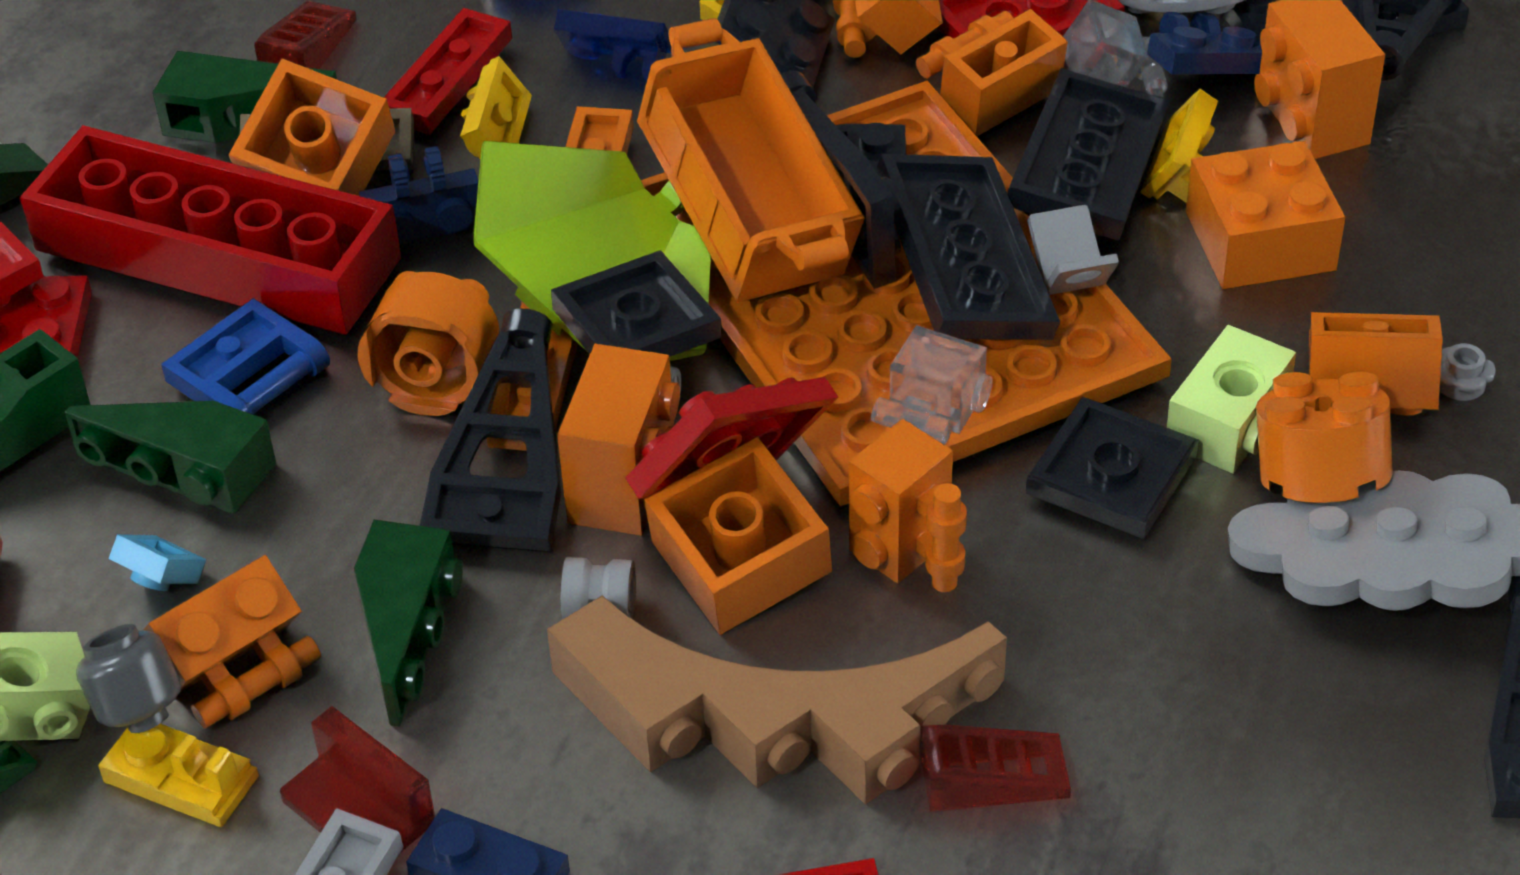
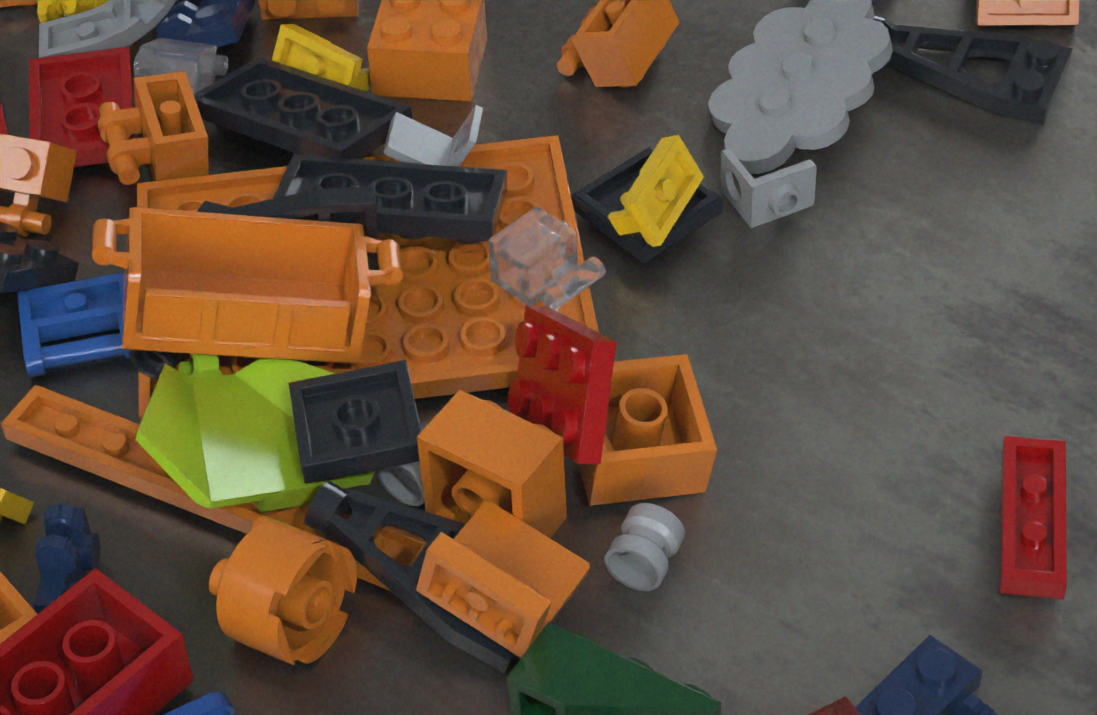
camera: 70 degrees left, 0 degrees up
medium nougat arch [547,595,1007,804] -> none
orange brick [849,418,967,592] -> none
clear red slope [920,725,1071,812] -> none
yellowish green brick [1167,325,1296,474] -> none
orange brick [1256,372,1393,503] -> none
none -> orange bracket [416,501,590,658]
none -> yellow plate [608,134,704,247]
none -> light grey bracket [720,148,817,228]

